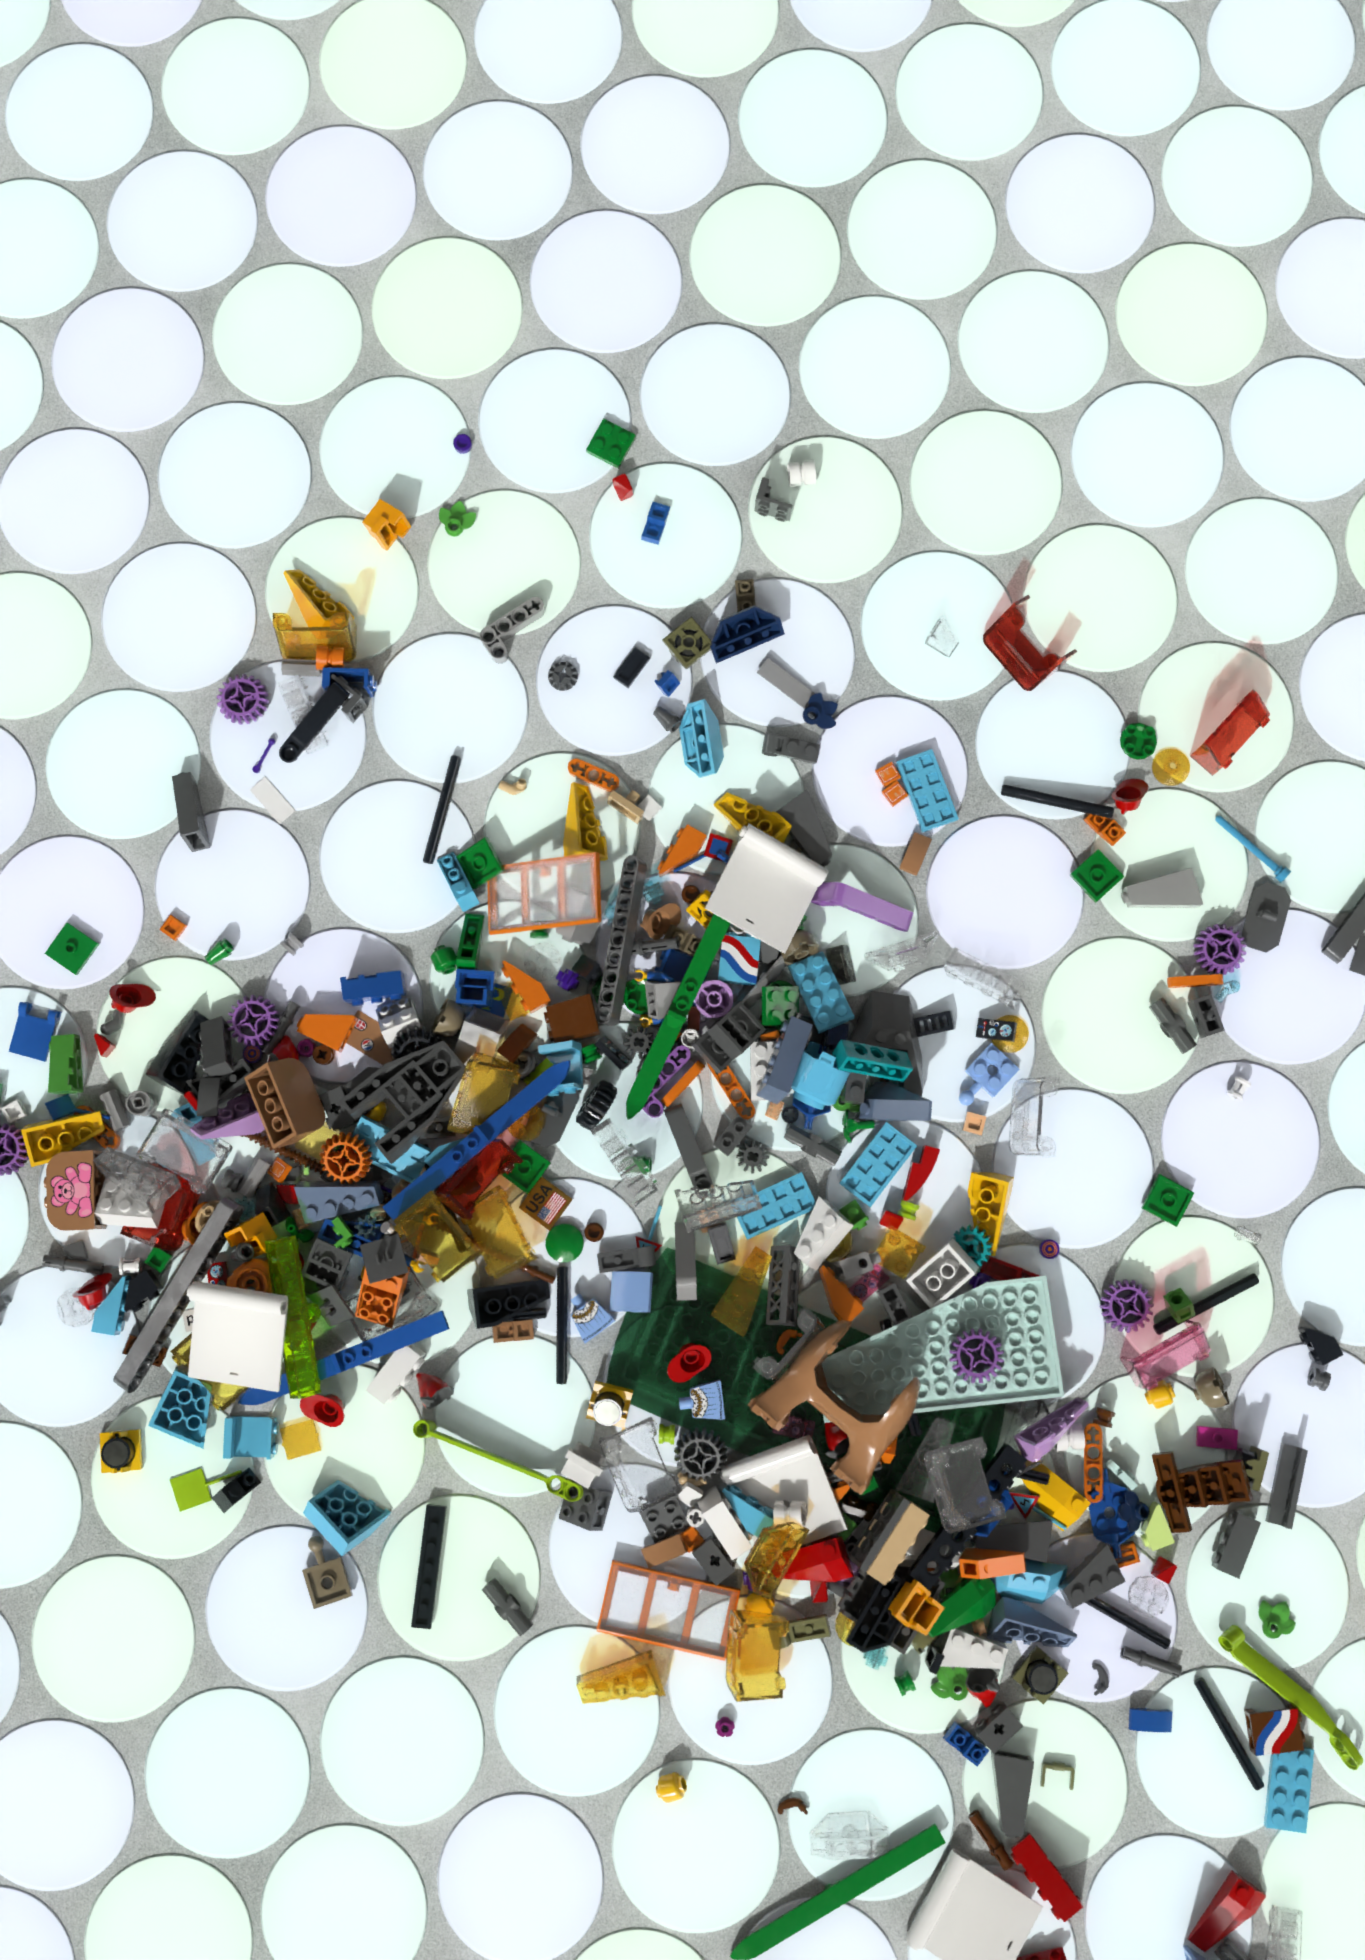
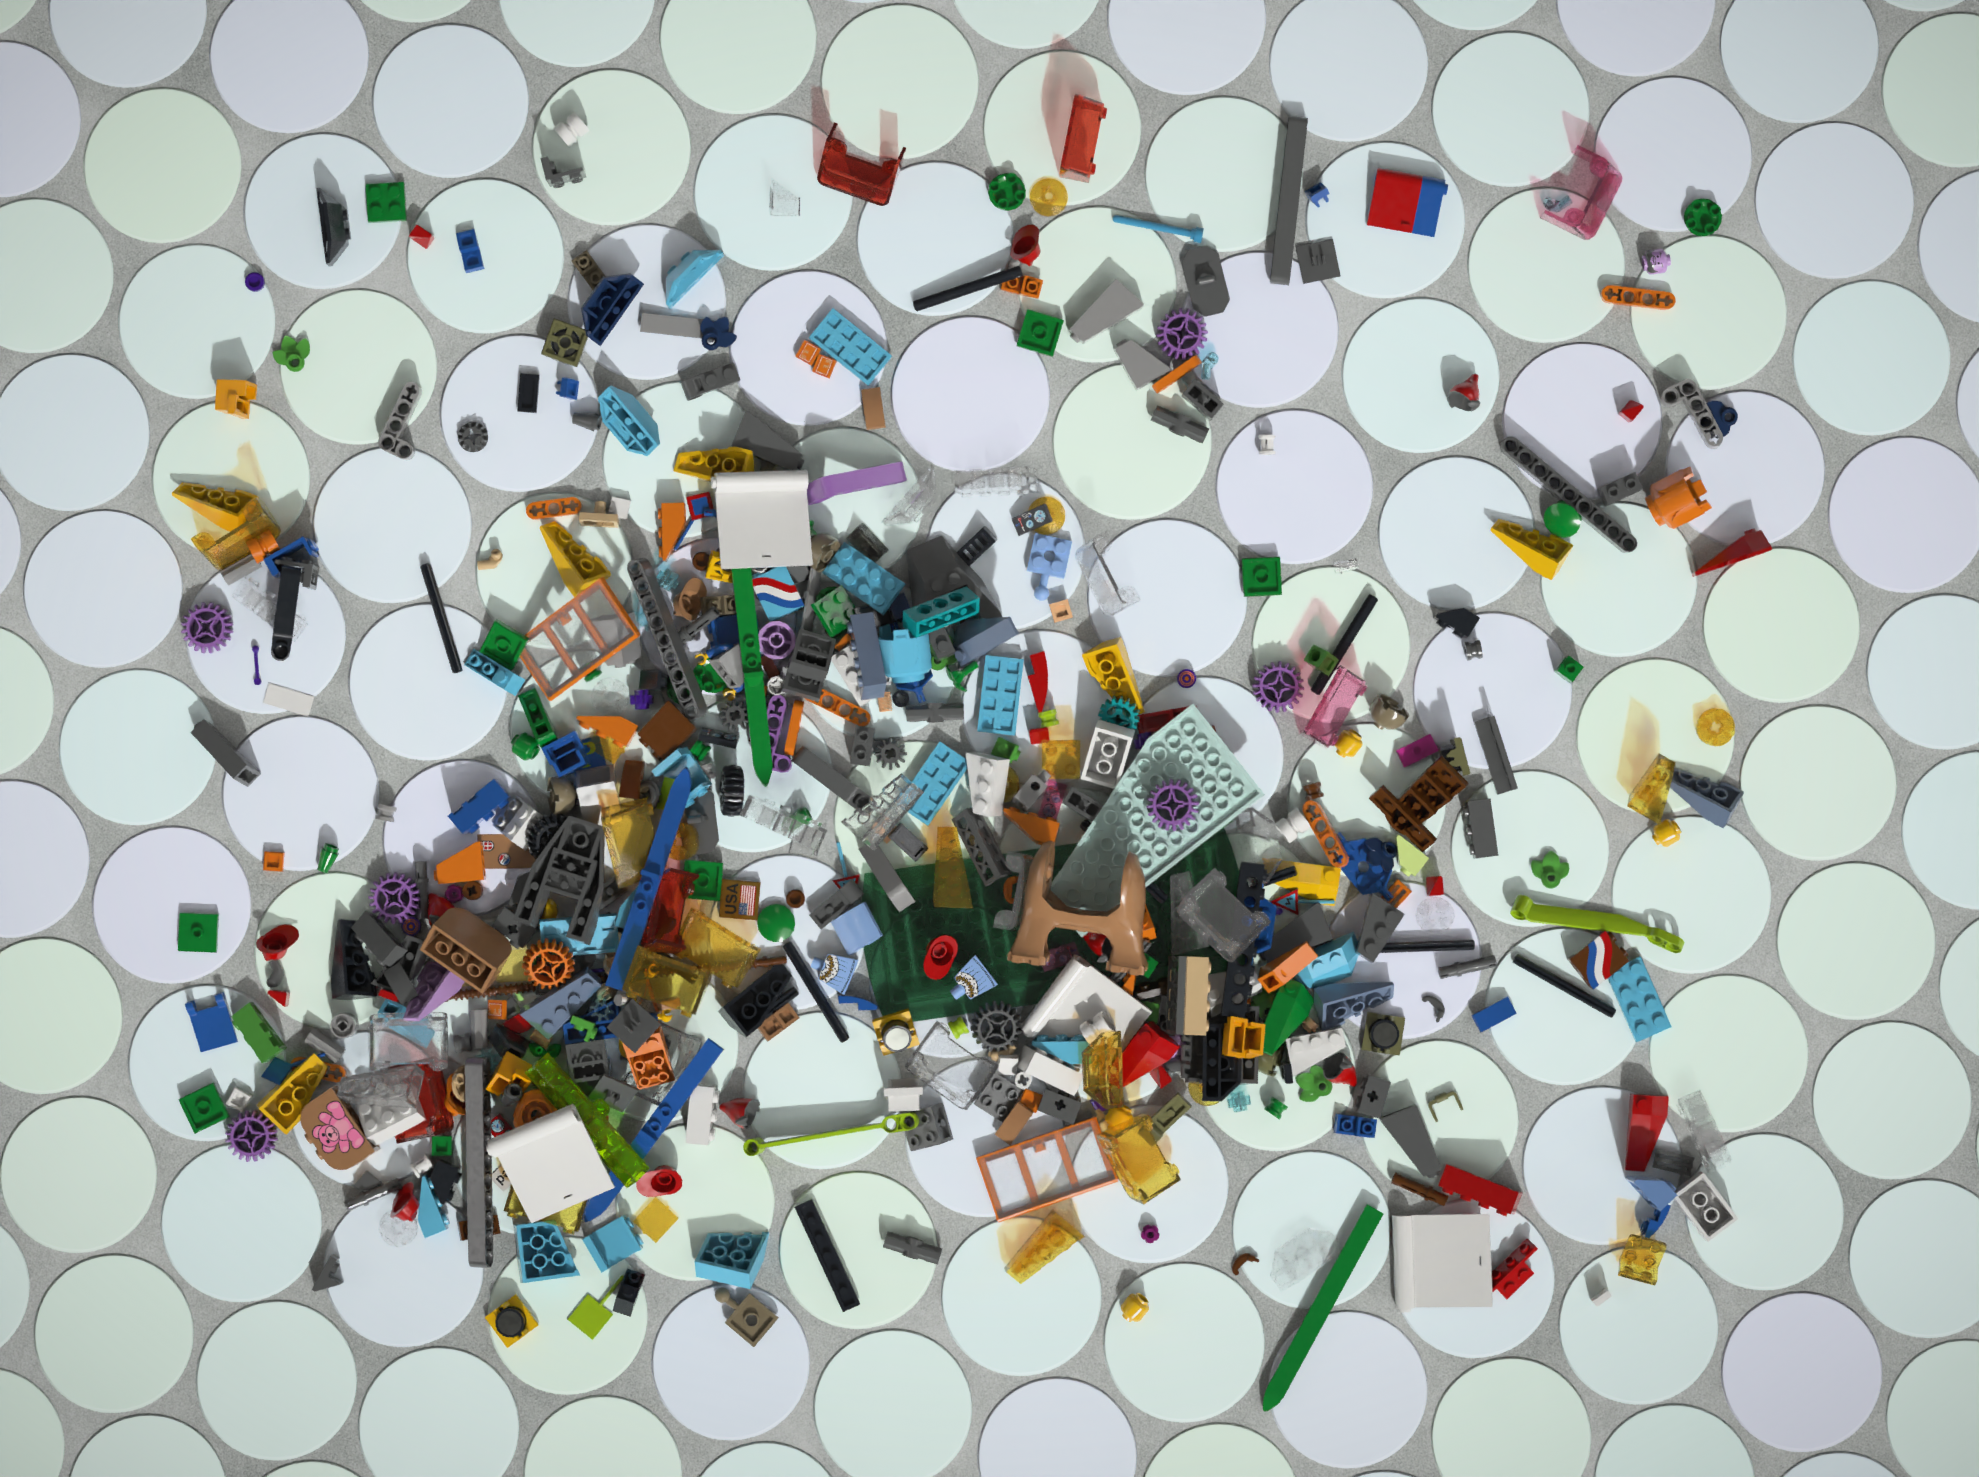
camera: 30 degrees left, 5 degrees up
lavender wedge [1014,1398,1089,1462] -> none
light aqua plate [1105,1459,1138,1491] -> none
none -> black wedge [316,188,351,267]
none -> medium azure wedge [666,250,724,309]
none -> blue slope [838,995,878,1011]
none -> light grey slope [1114,339,1170,391]

